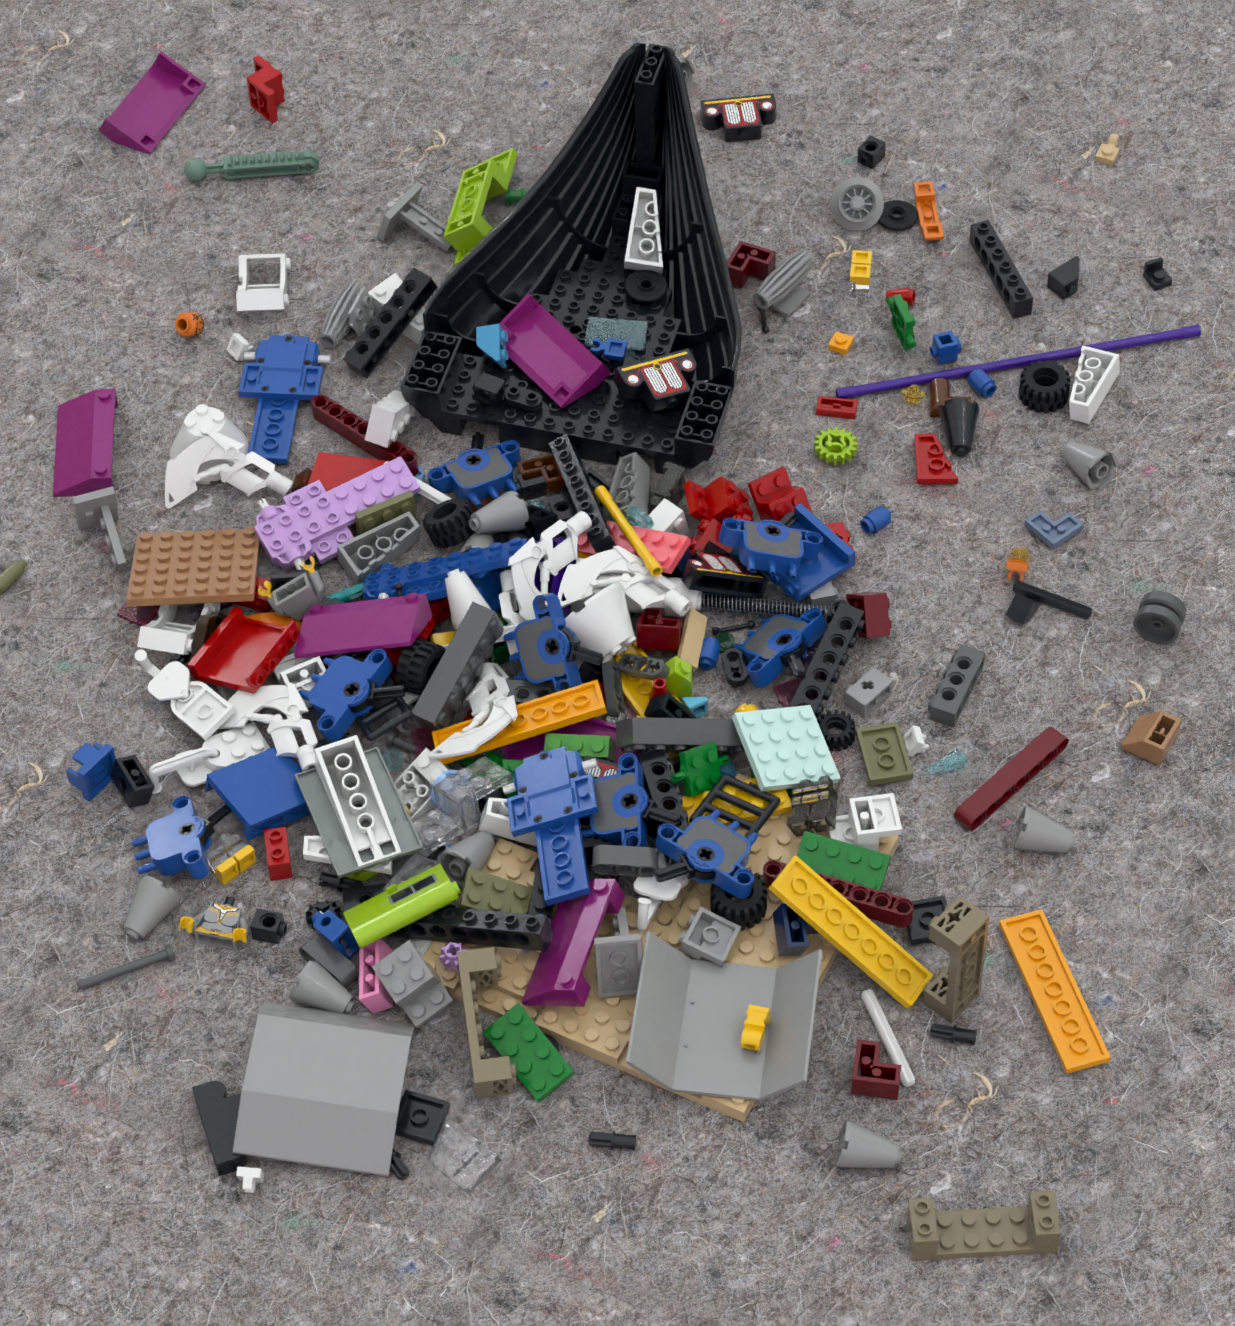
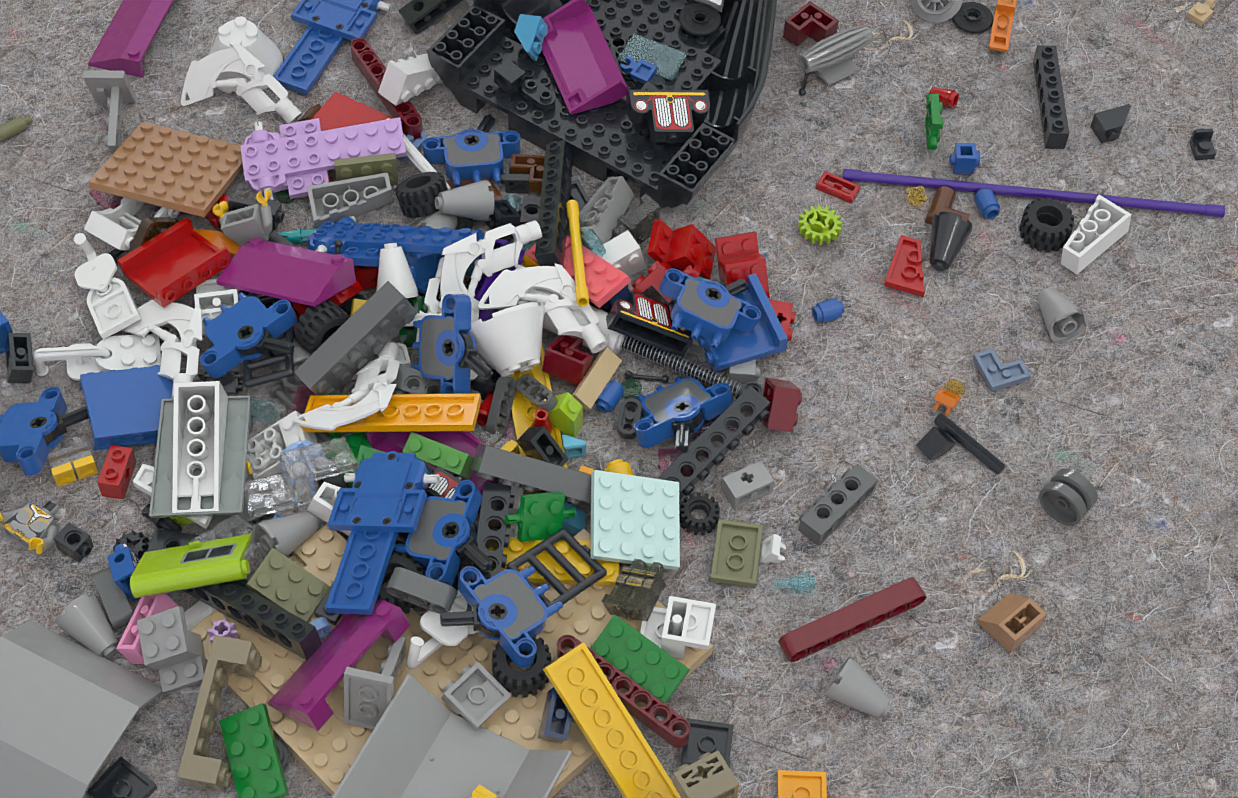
camera: 15 degrees right, 5 degrees up
light orange plate [828,331,854,355] -> none
yellow hips [849,250,872,298] -> none

